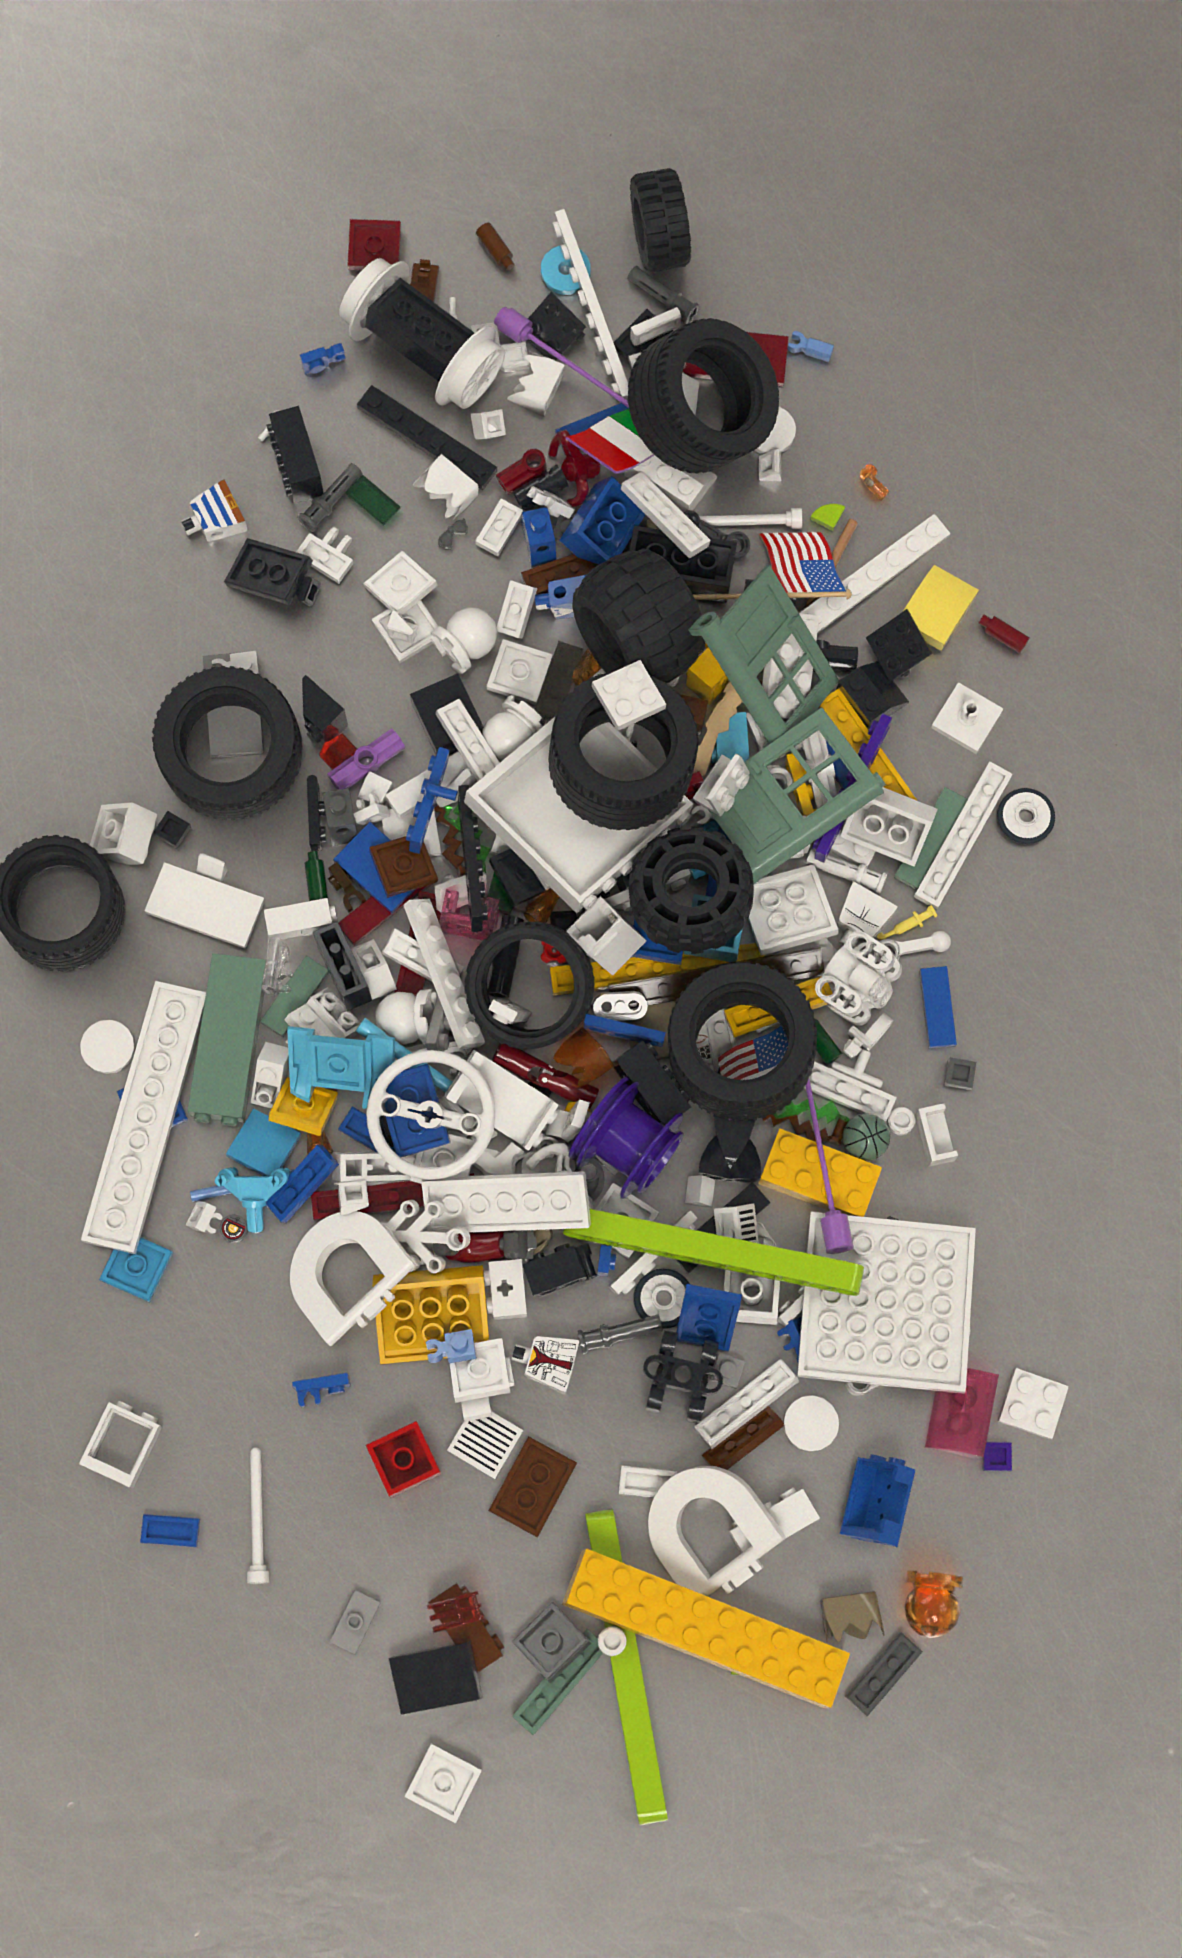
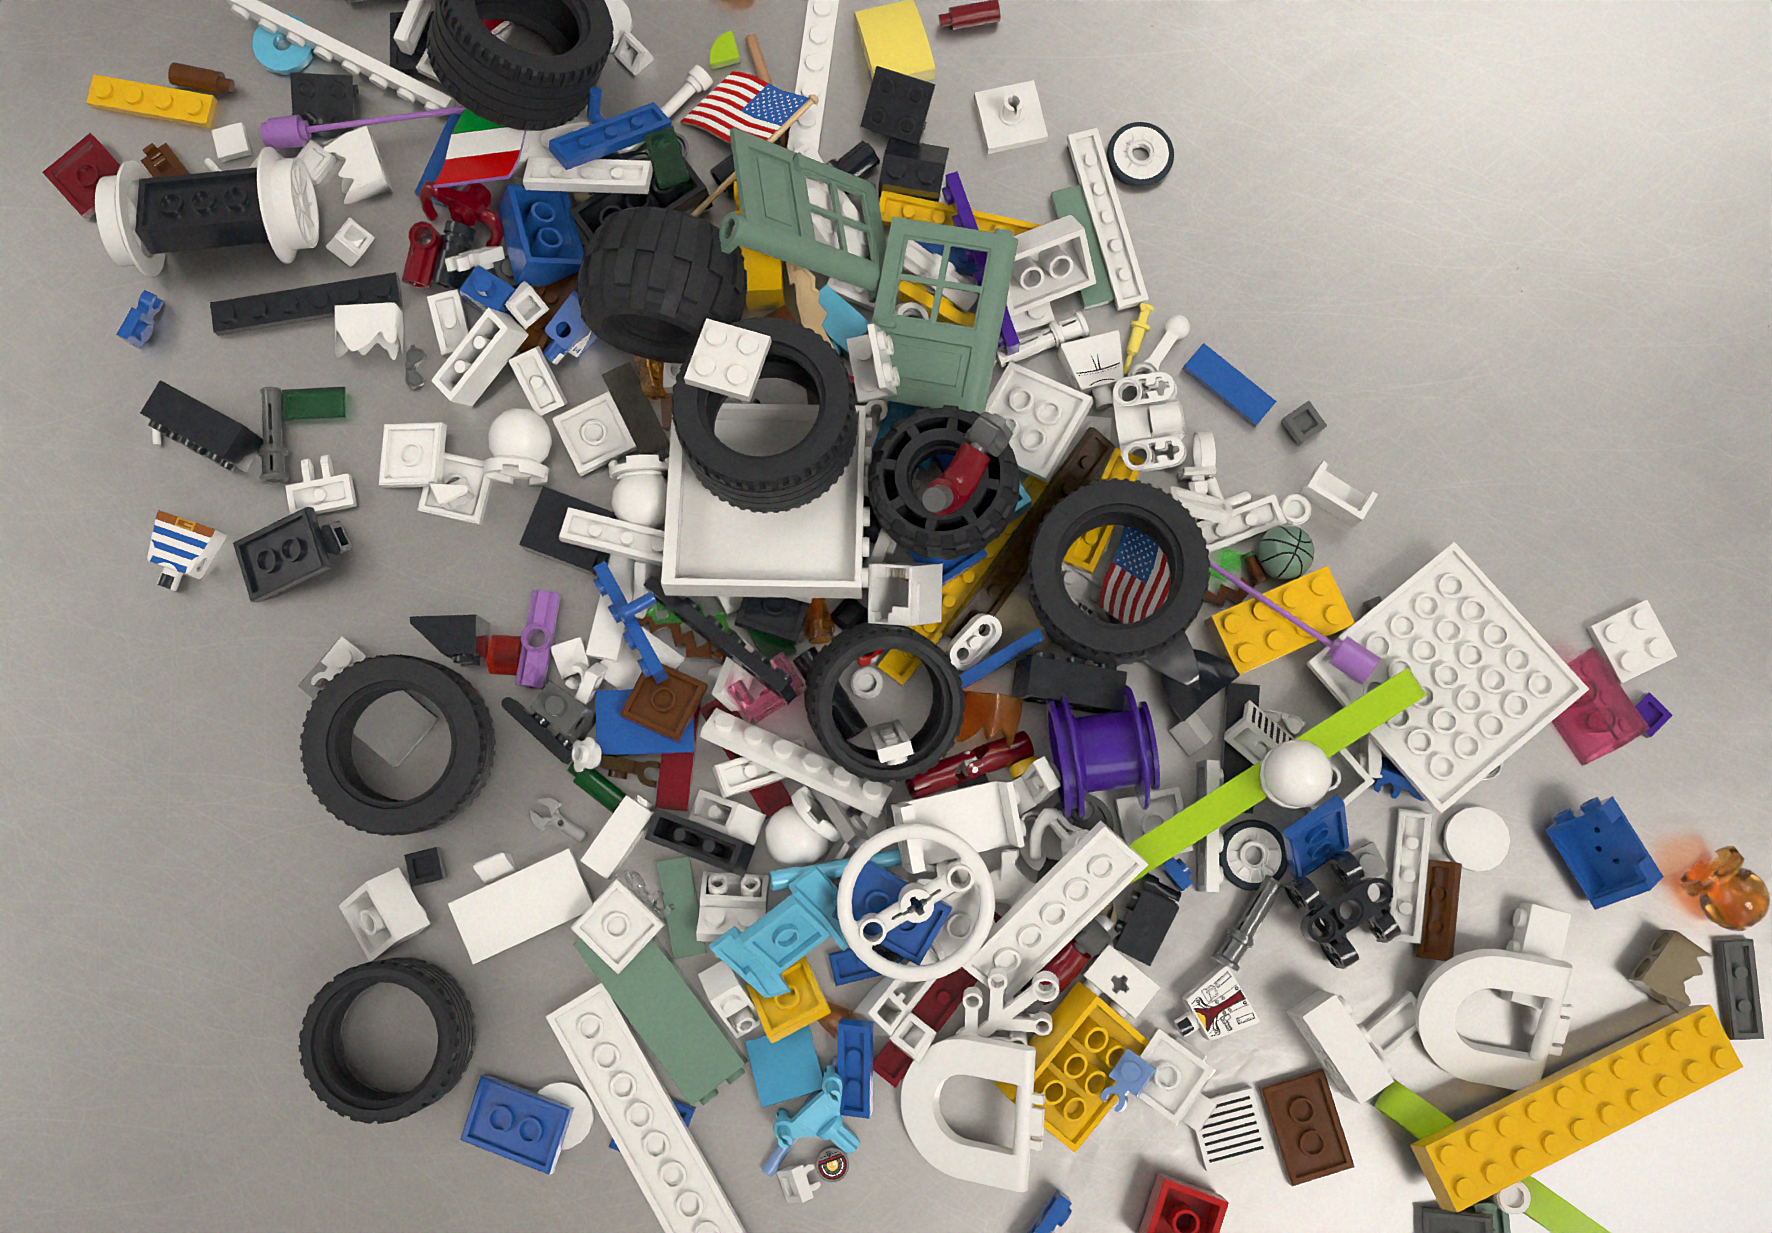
camera: 45 degrees left, 5 degrees up
none -> yellow plate [86,74,217,129]
none -> white tile [211,122,252,162]
none -> white brick [431,308,529,406]
none -> blue tile [460,1074,574,1175]
none -> white slope [505,281,549,329]
none -> light grey bar [529,798,588,843]
none -> blue plate [548,87,672,170]
none -> white tile [570,878,666,974]
none -> white plate [572,737,601,772]
none -> clear green tile [644,126,690,189]
none -> white tile [851,667,883,700]
none -> piece [922,411,1013,515]
none -> white piece [1168,486,1233,525]
none -> white tile [1259,739,1333,809]
none -> white brick [1287,990,1394,1104]

